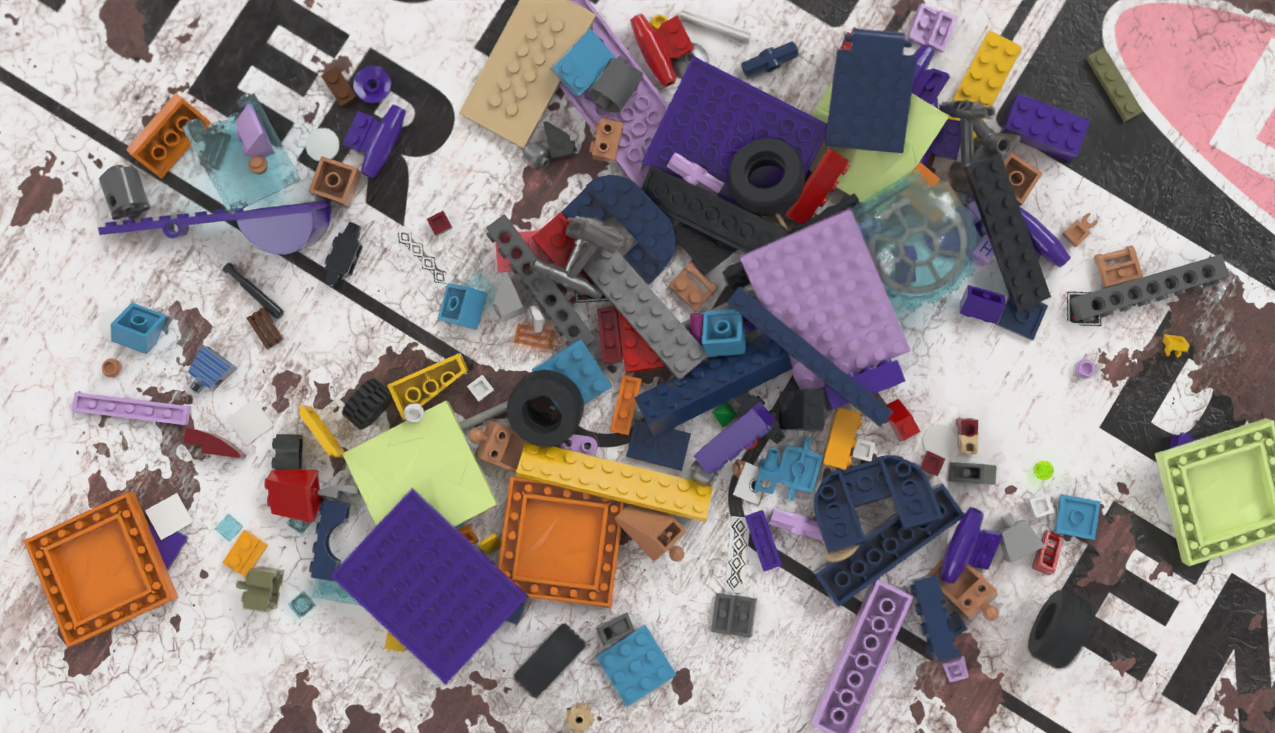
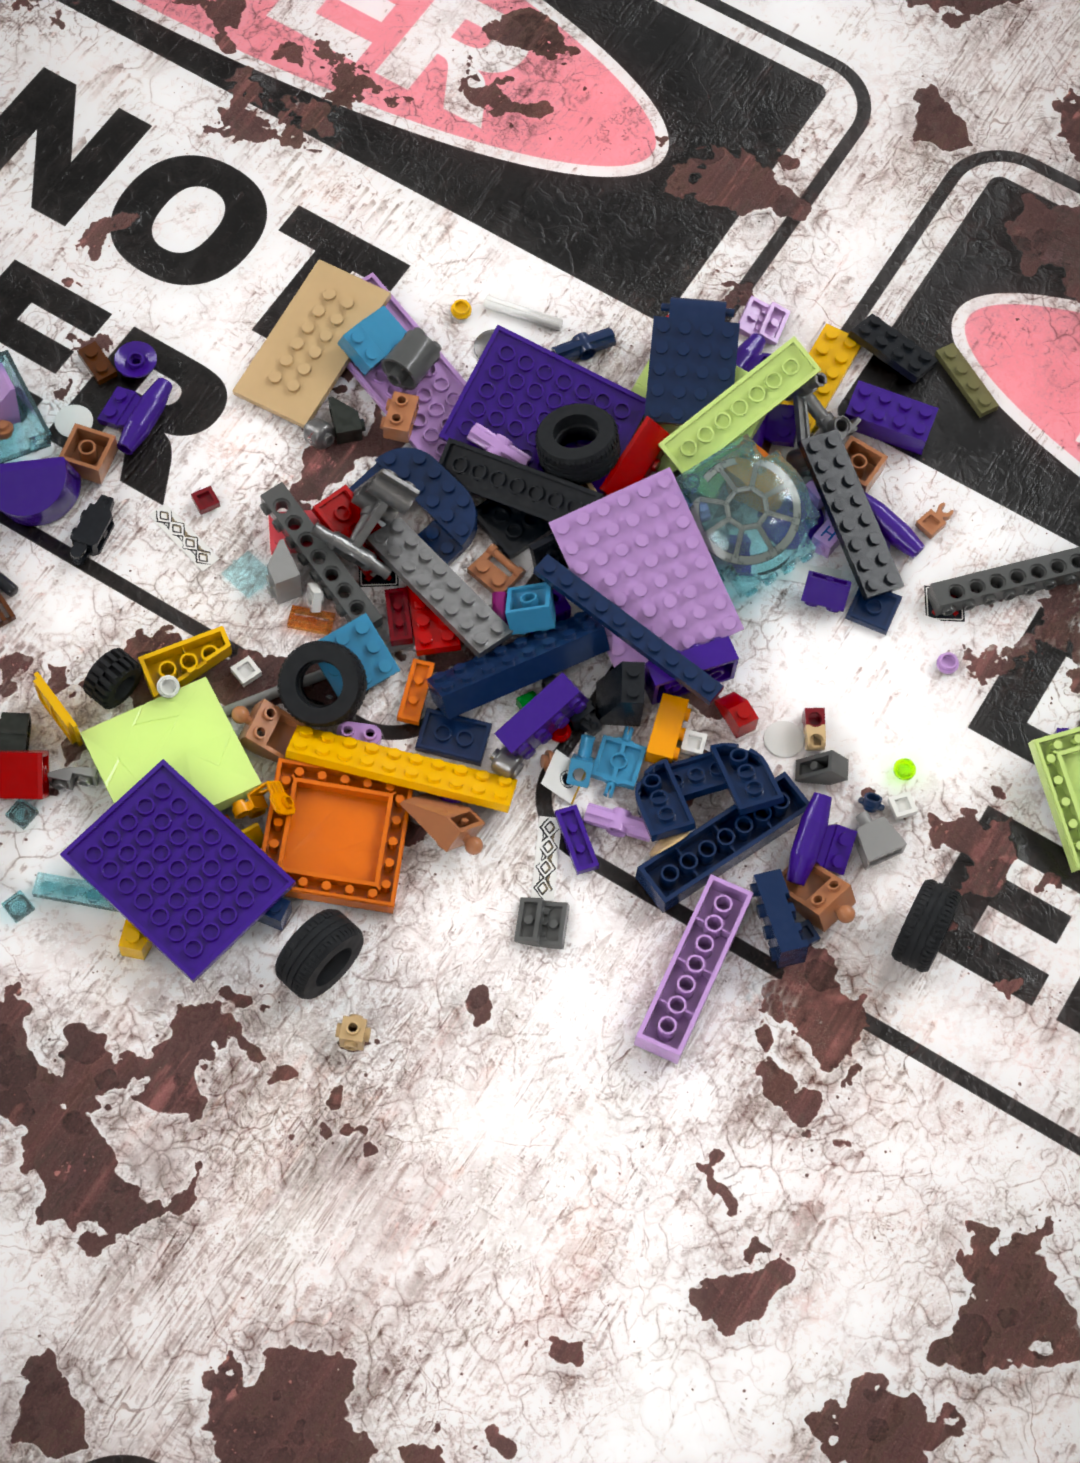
camera: 10 degrees left, 20 degrees down
dark blue arch [309,500,351,581] -> none
dark azure slope [437,283,487,330] -> none
dark grey slope [596,613,635,646] -> none
dark azure plate [596,624,676,707] -> none
red plate [630,14,695,87] -> none
dark red plate [919,451,945,476] -> none
lavender slope [942,655,969,682] -> none
red slope [1032,530,1064,575] -> none
dark azure plate [1054,494,1101,540] -> none
nougat plate [1094,245,1143,288] -> none
yellow tile [1163,334,1189,357] -> none
none -> light orange piece [232,781,296,819]
none -> yellowish green plate [658,336,822,479]
none -> black plate [848,313,938,384]
none -> dark blue plate [858,792,885,813]

